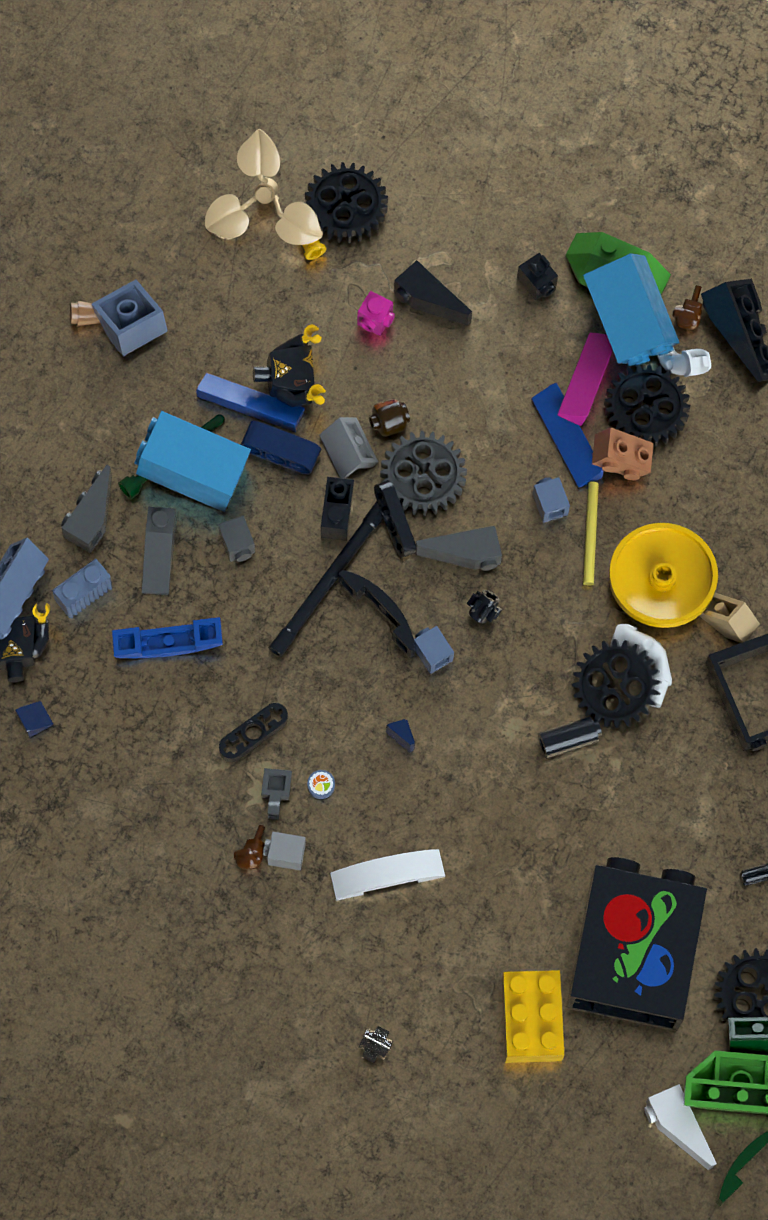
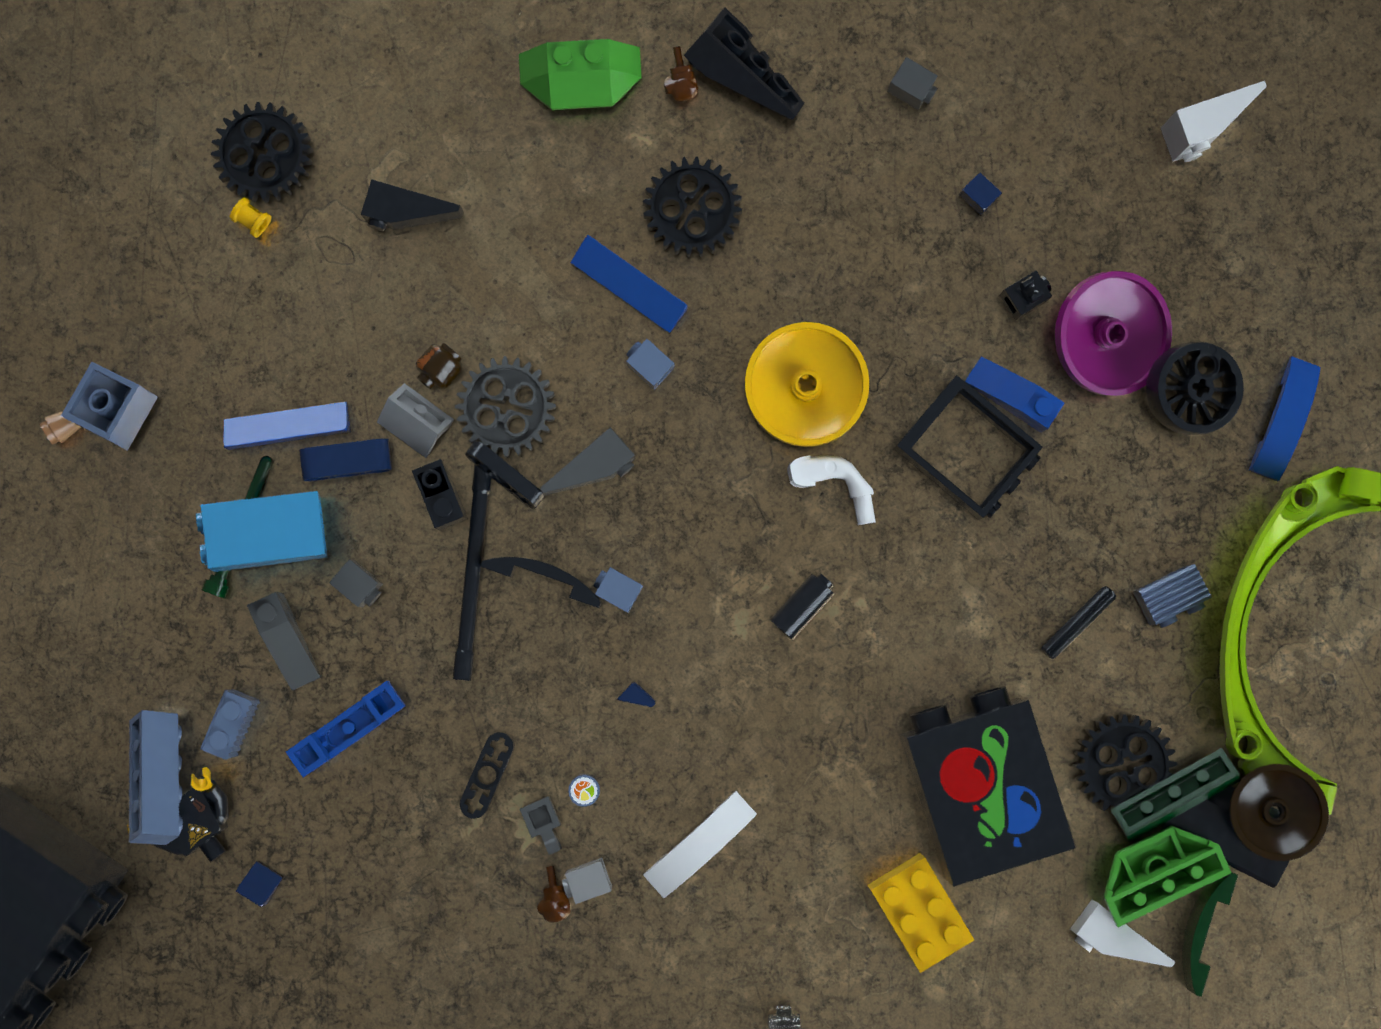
camera: 30 degrees left, 15 degrees up
dark grey slope [61,465,112,554] -> none
tan plant [205,129,323,245] -> none
black torso [253,324,326,407] -> none
dark pink brick [357,291,395,336] -> none
black gear [467,590,502,624] -> none
black brick [517,253,558,300] -> none
dark pink slope [557,332,613,426] -> none
black gear [572,639,662,728] -> none
dark azure brick [583,253,680,366] -> none
light yellow bar [583,482,599,586] -> none
nougat brick [592,427,653,480] -> none
white piece [657,347,711,377] -> none
tan slope [699,593,760,643] -> none

